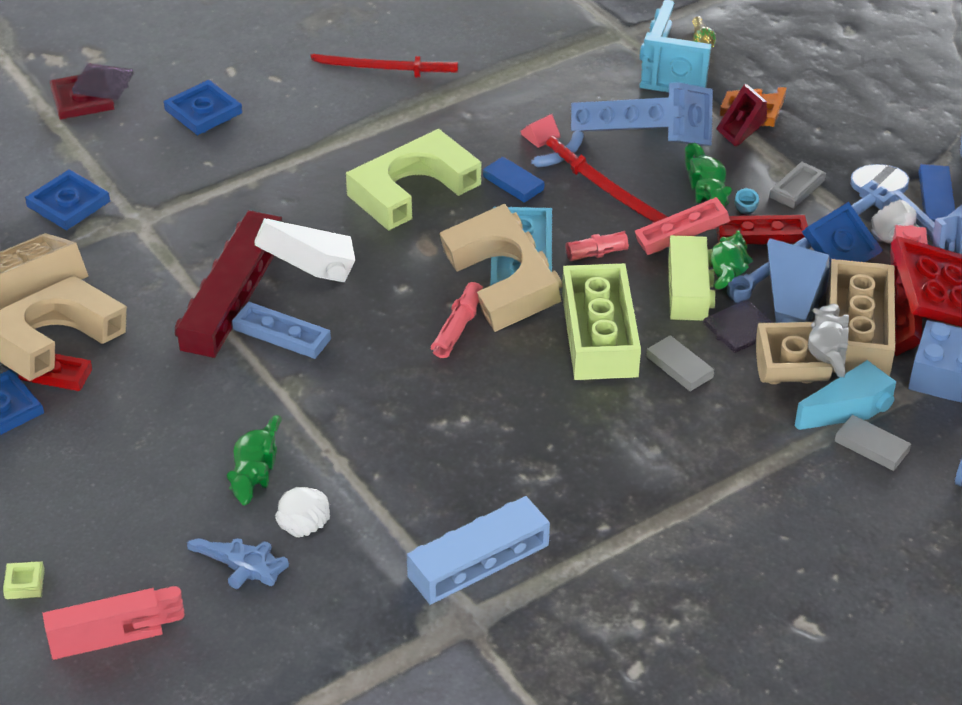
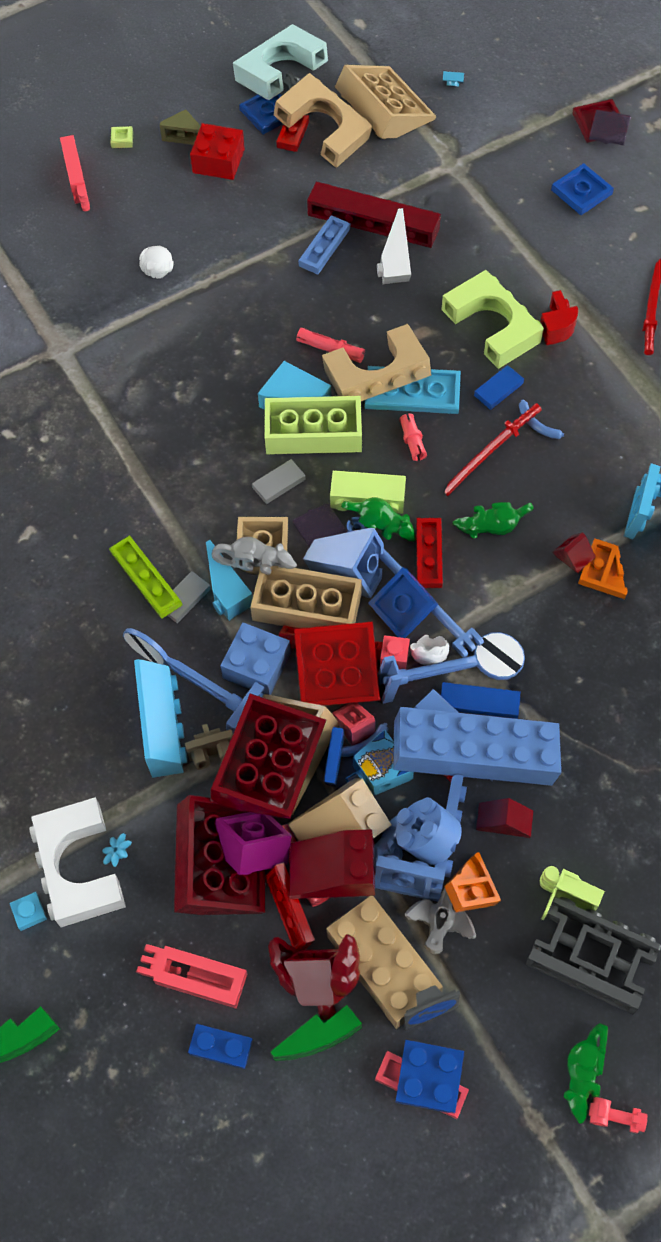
camera: 95 degrees right, 20 degrees up
blue plate [25,169,110,231] -> none
medium blue piece [187,538,289,589] -> none
green animal [227,415,282,506] -> none
light blue brick [407,496,550,605] -> none
coral slope [521,114,560,148] -> none
medium blue bracket [571,82,713,146] -> none
coral plate [635,197,730,255] -> none
medium azure hinge [735,188,759,215] -> none
light grey tile [769,162,826,209] -> none
none -> lime tile [109,535,183,619]
none -> olive slope [160,109,201,145]
none -> red brick [190,123,245,180]
none -> medium azure slope [258,361,332,409]
none -> red brick [540,290,578,346]

